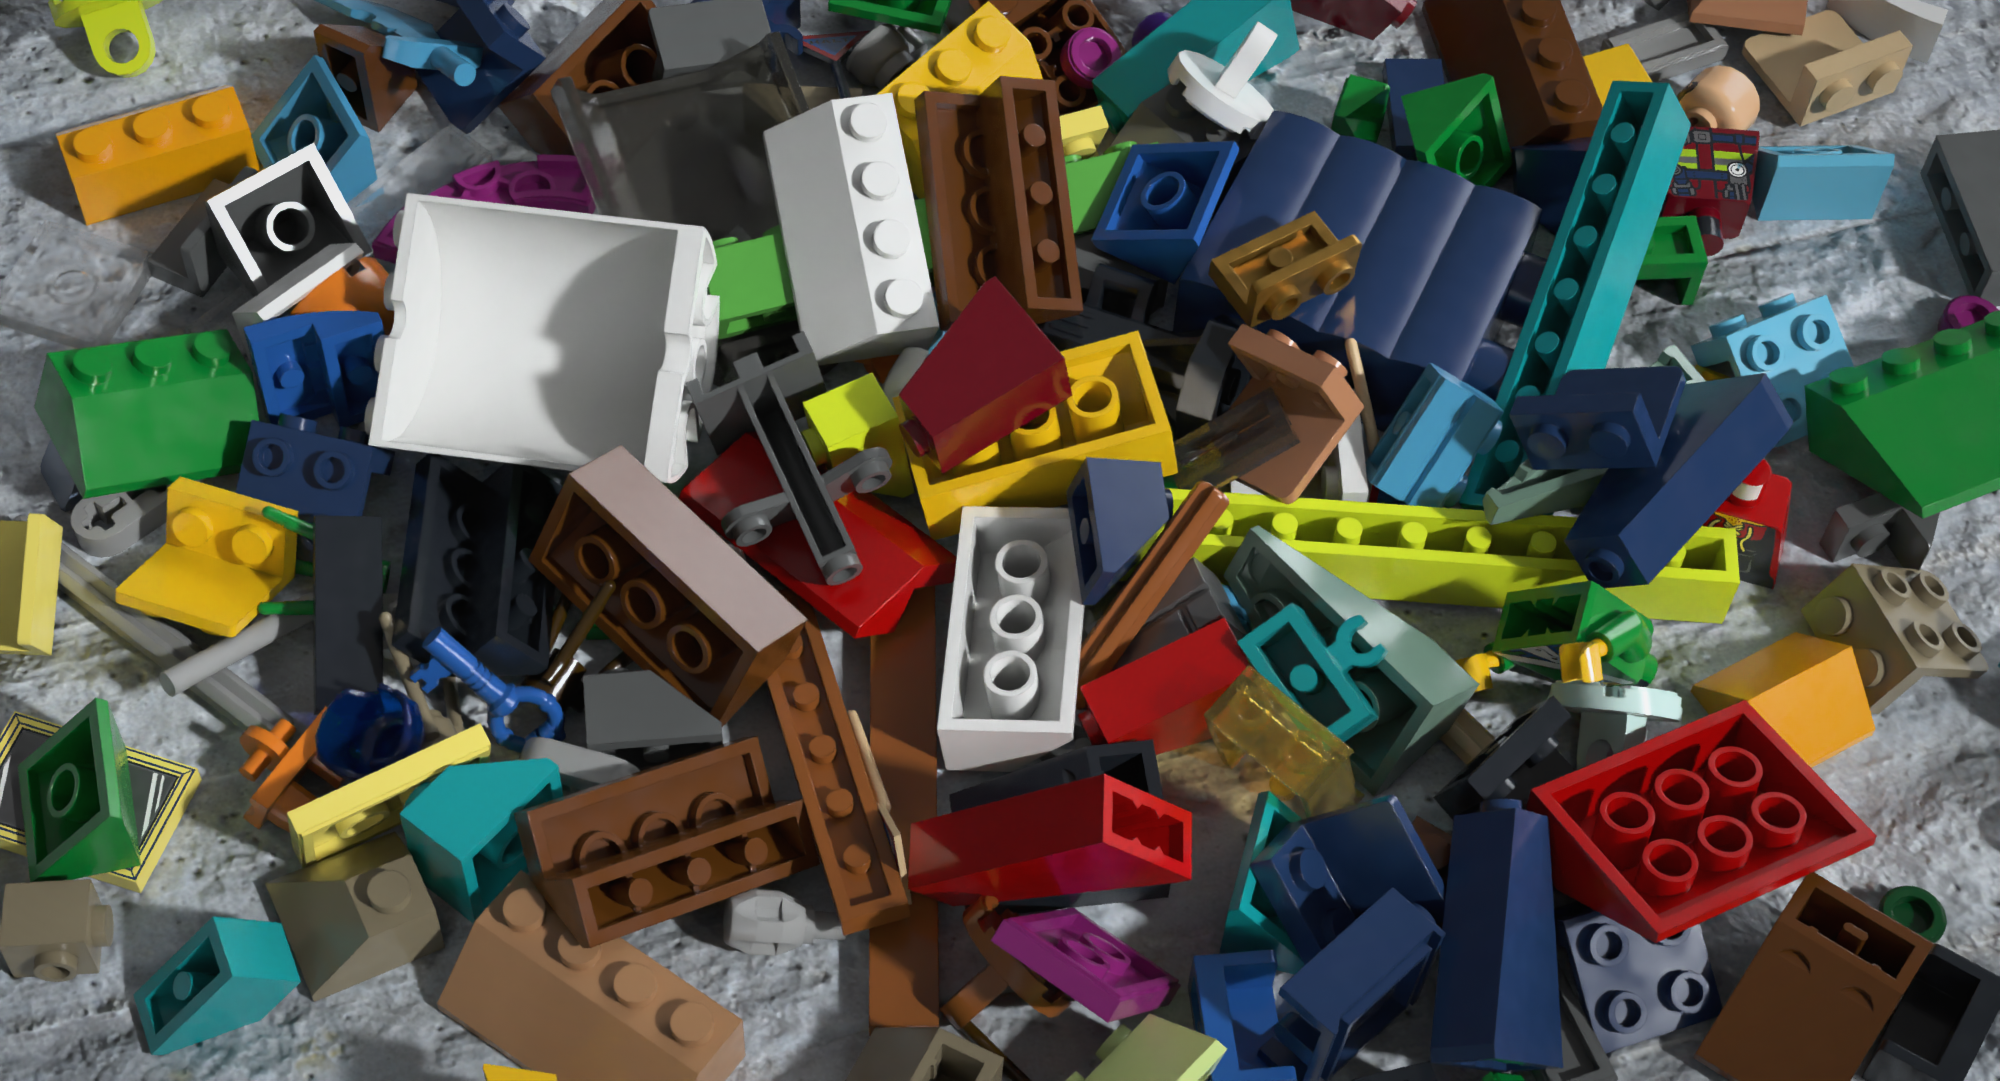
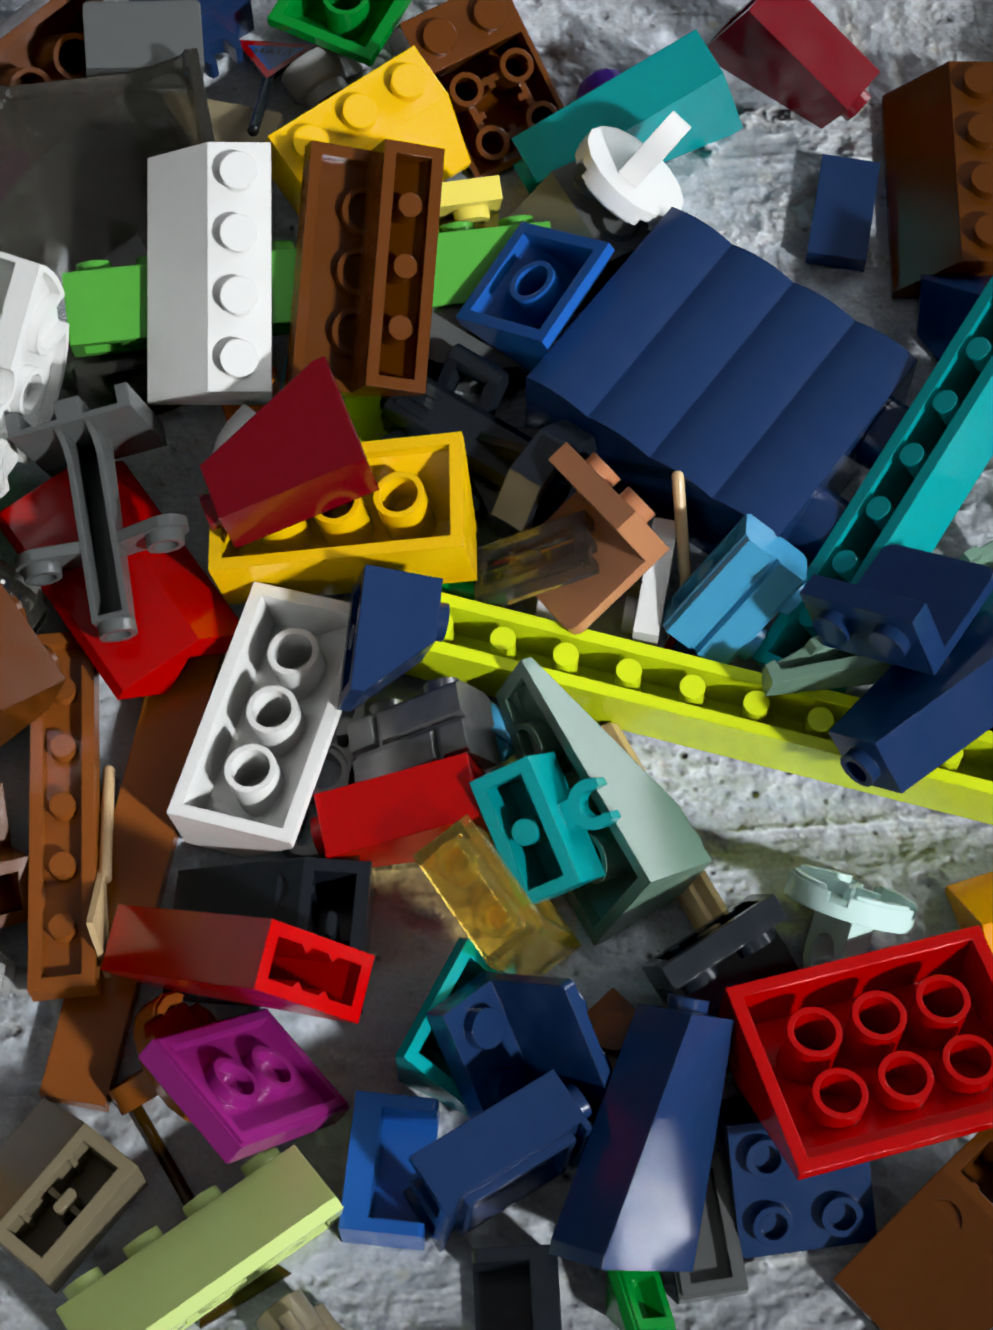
camera: 15 degrees right, 10 degrees up
neon yellow slope [800,373,915,498] -> none
magenta tile [1060,27,1121,89] -> none
dark orange axle [1076,480,1229,710] -> none
pearl gold bracket [1208,211,1362,328] -> none
green slope [1331,74,1390,143] -> none
green slope [1401,73,1512,187] -> none
green torso [1455,581,1658,692] -> none

